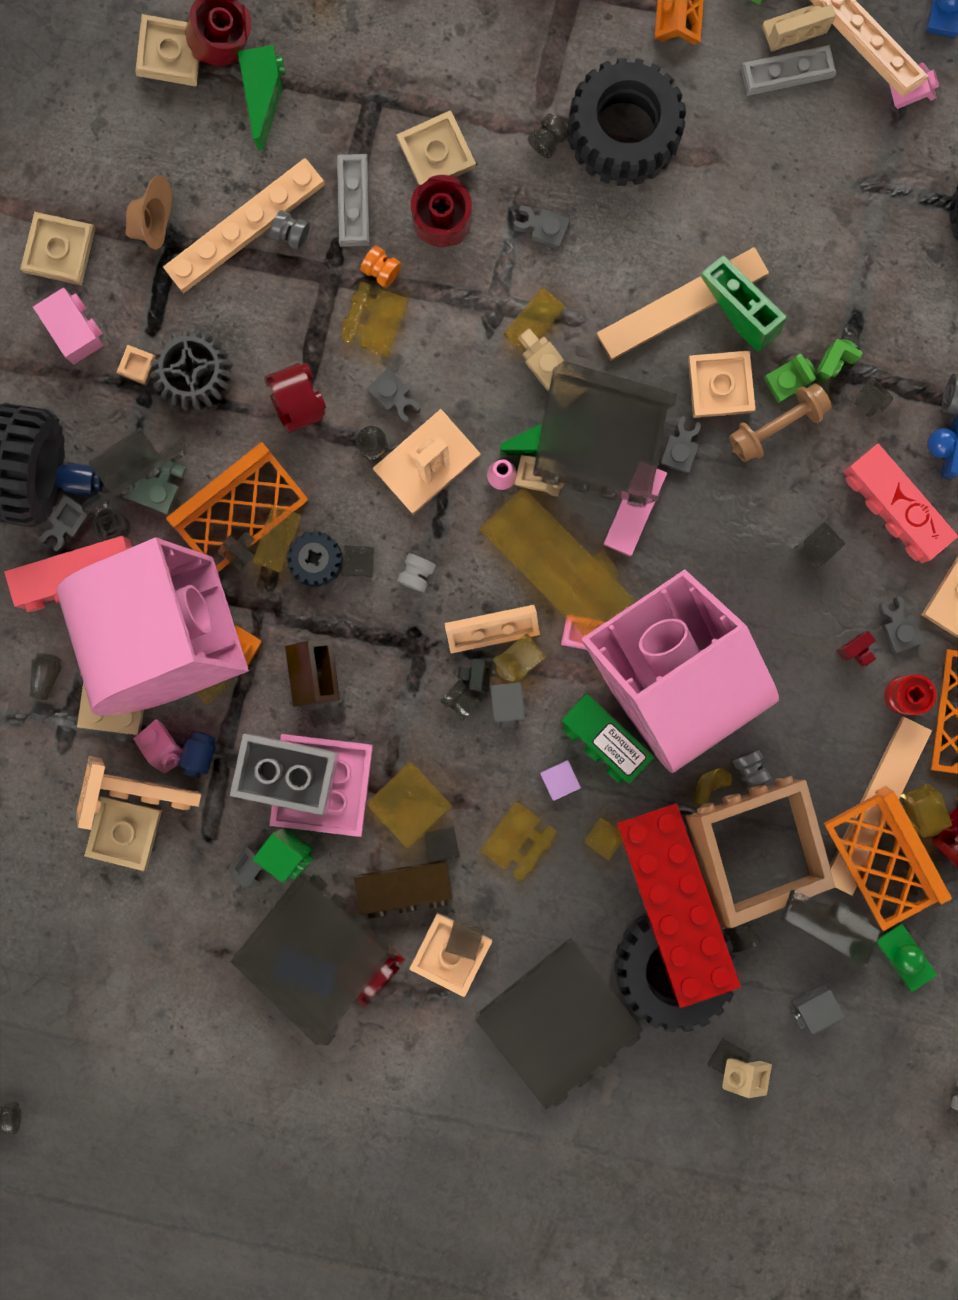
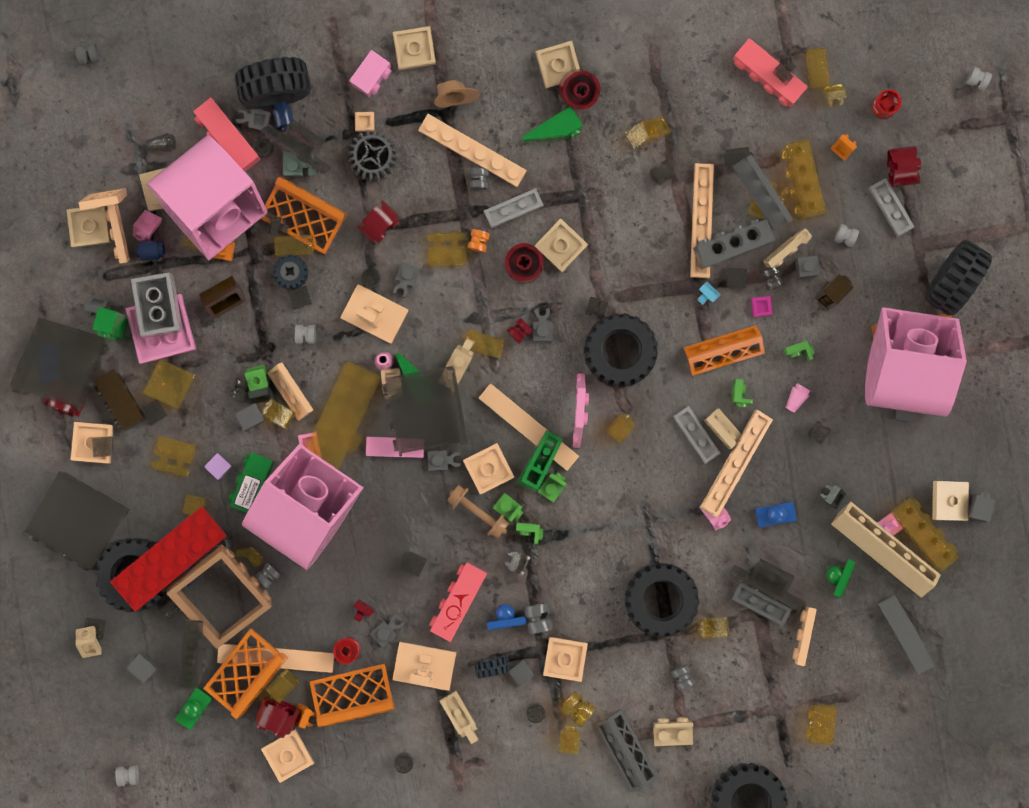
camera: 70 degrees right, 0 degrees up
none -> bright green bracket [245,364,268,391]
none -> dark red wheel [506,318,533,344]
none -> bright green bracket [538,472,567,503]
none -> bright pink wing [572,373,589,448]
none -> clear yellow brick [605,413,636,444]

